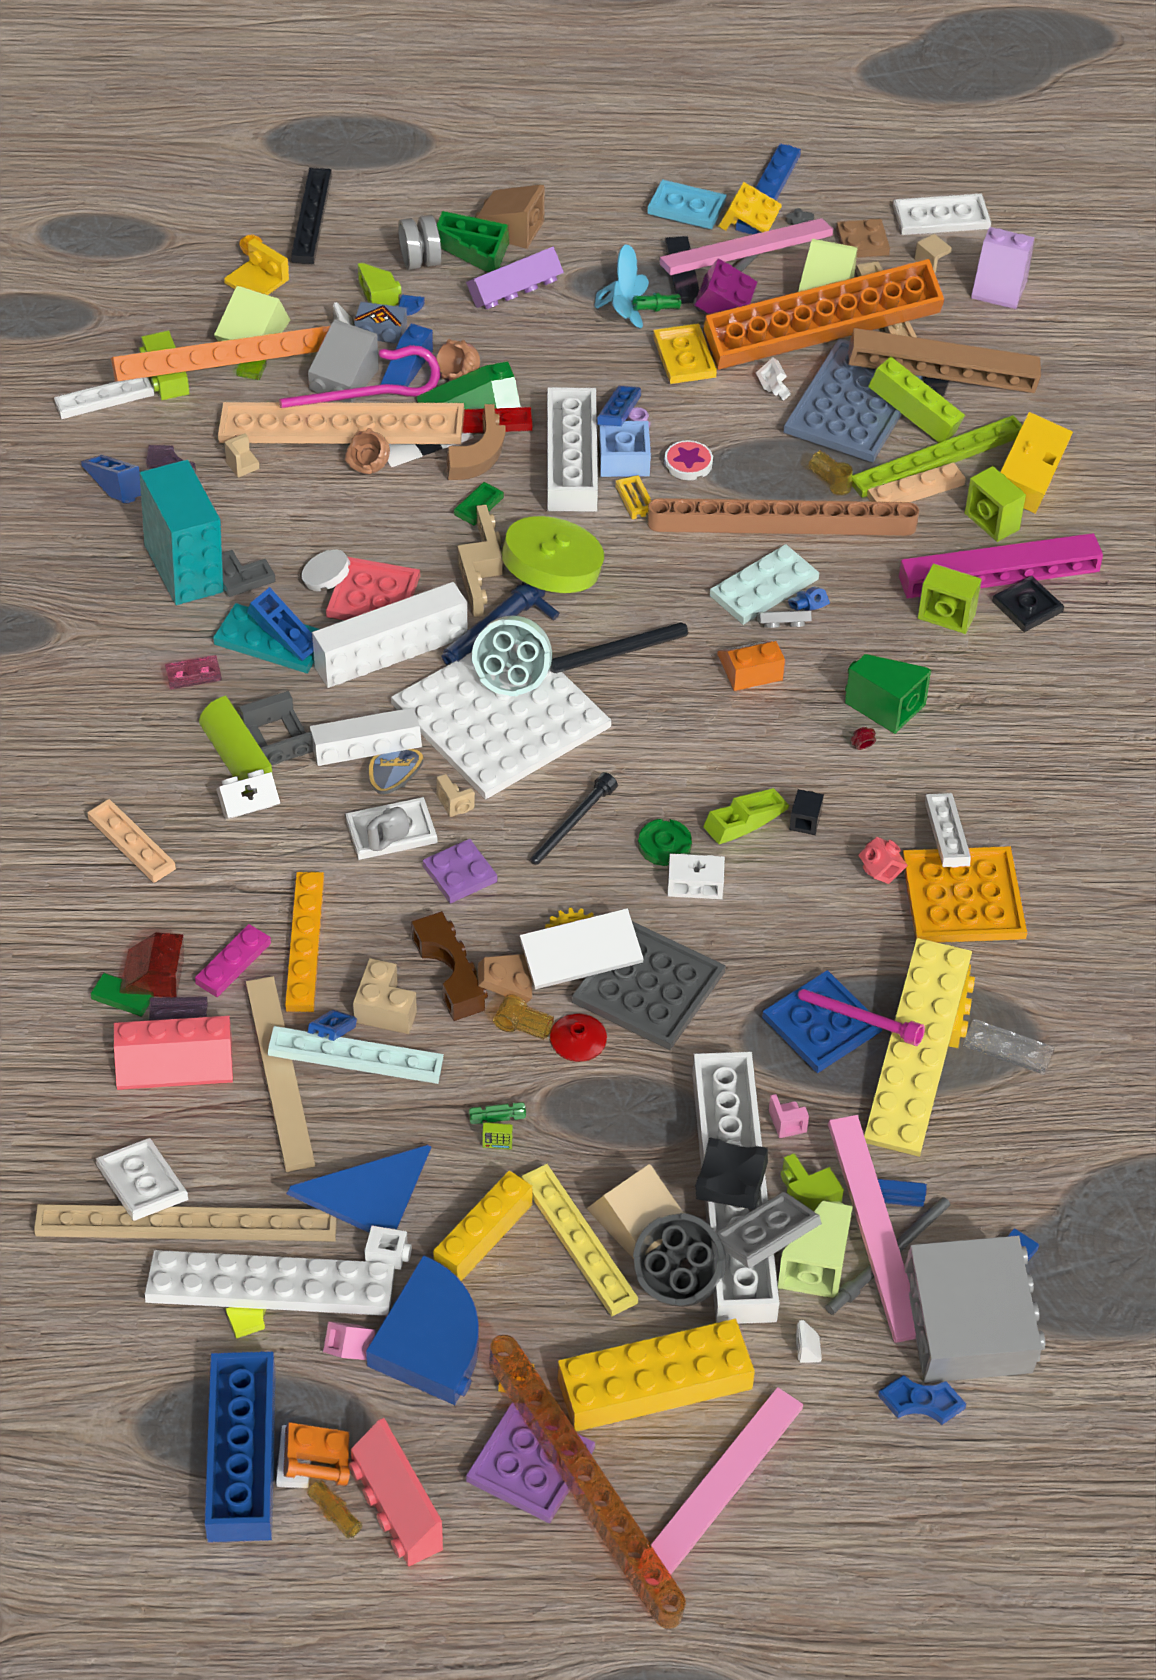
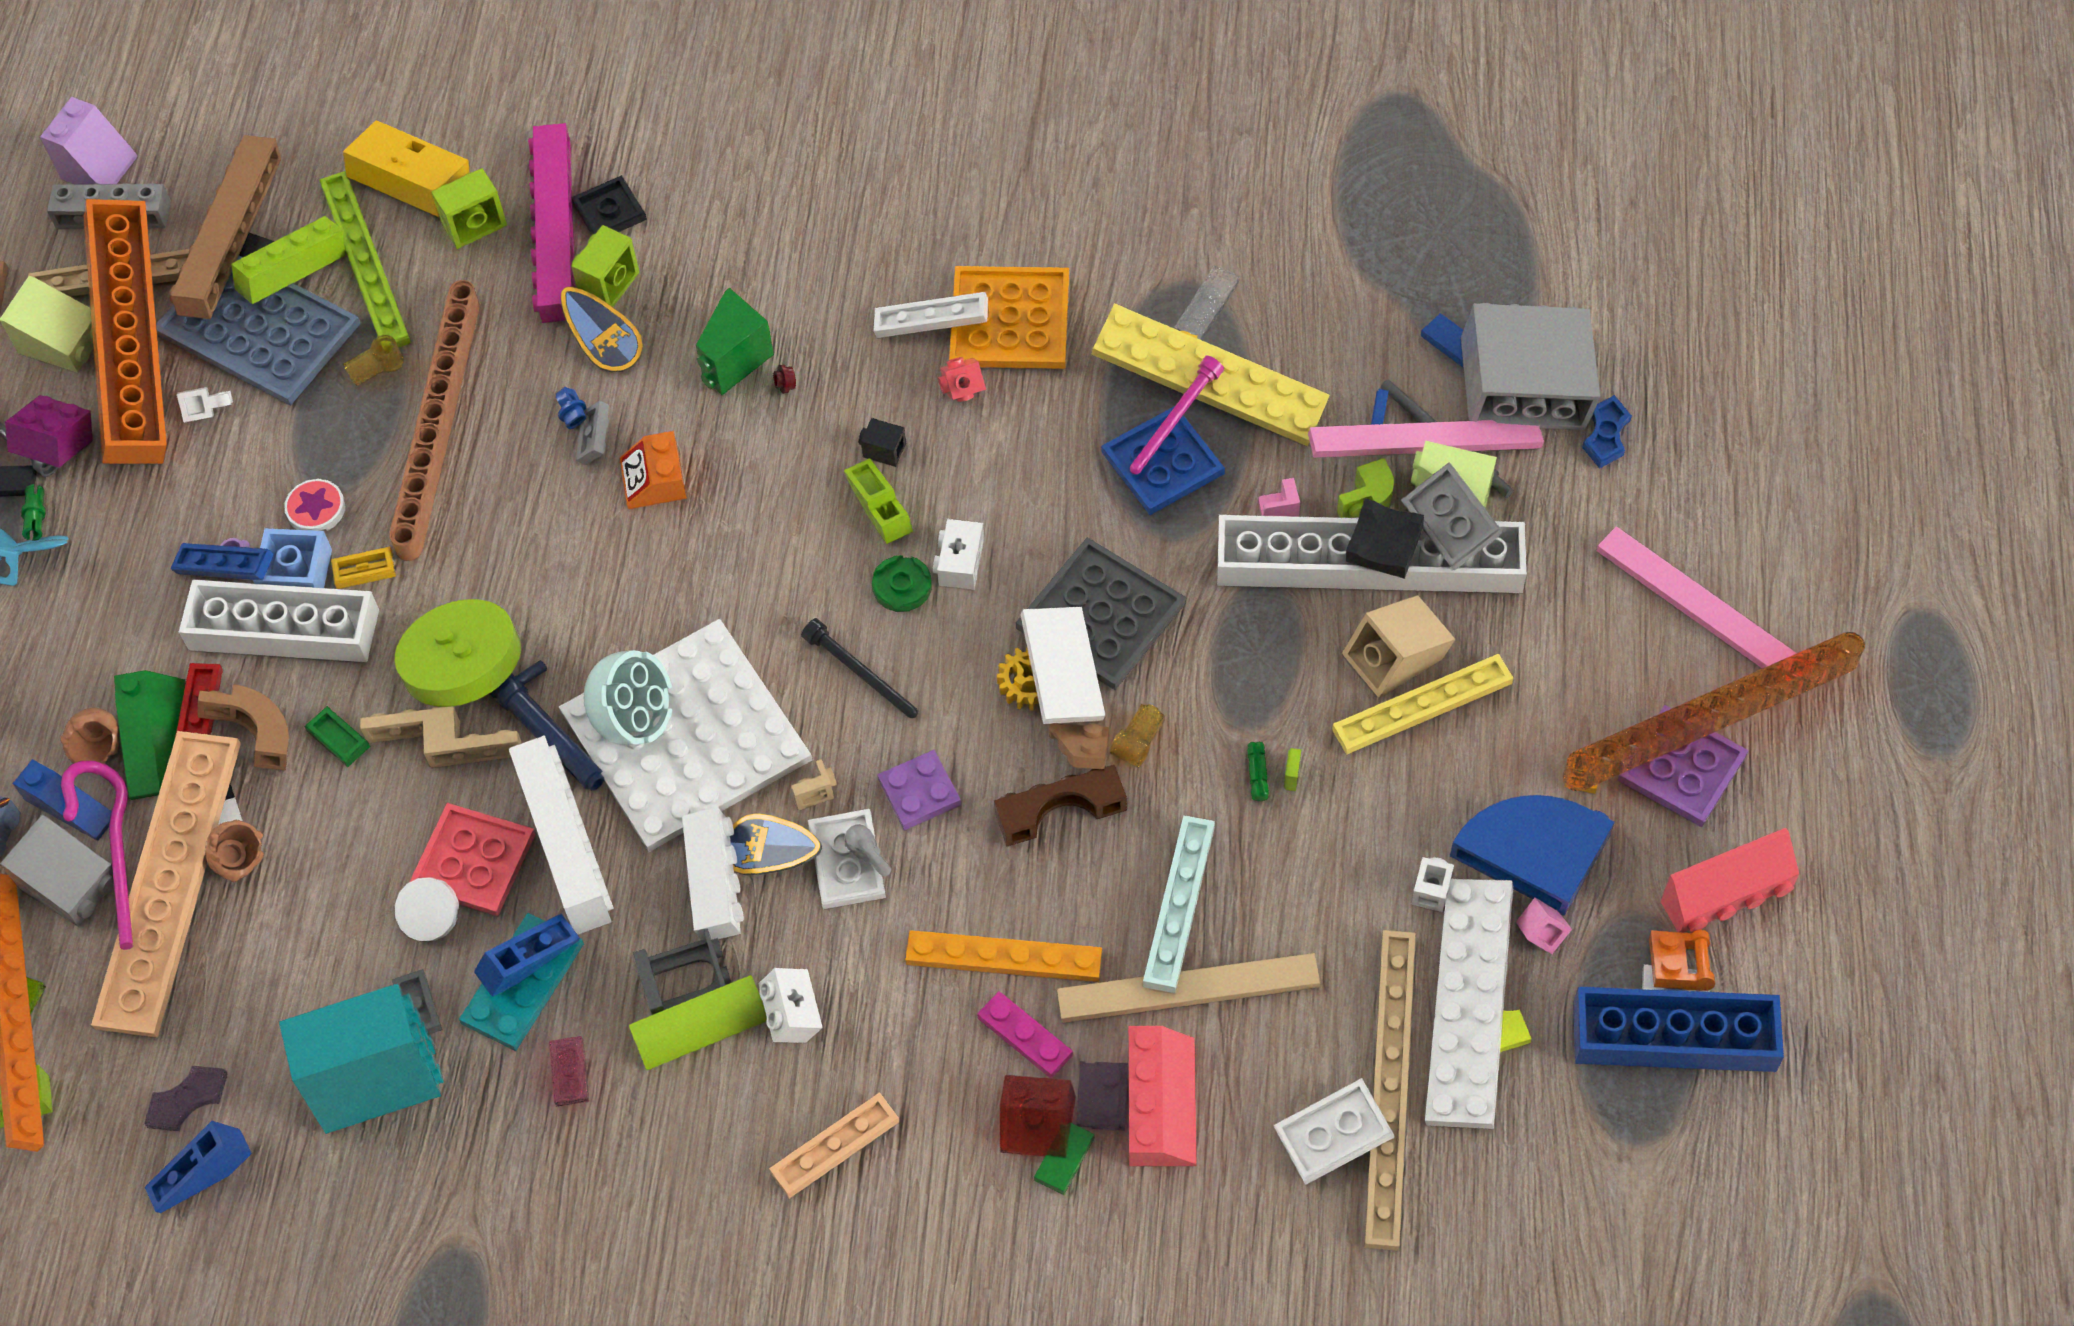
camera: 80 degrees left, 10 degrees up
white tile [54,377,154,419] -> none
tan panel [224,434,259,477] -> none
blue tile [286,1145,431,1233] -> none
blue tile [307,1010,357,1041] -> none
clear yellow pin [307,1480,362,1539] -> none
tan brick [353,958,417,1034] -> none
yellow brick [434,1170,533,1281] -> none
black axle [550,622,688,673] -> none
red dish [550,1013,607,1062] -> none
yellow brick [558,1319,755,1432] -> none
dark grey cylinder [633,1213,726,1307] -> none
yellow plate [653,323,717,384] -> none
light aqua plate [710,544,819,625] -> none
white slope [796,1320,822,1363] -> none
light nougat plate [867,463,966,502] -> none
tan panel [915,234,951,273] -> none
none -> light grey brick [47,183,171,229]
none -> shield [561,287,643,372]

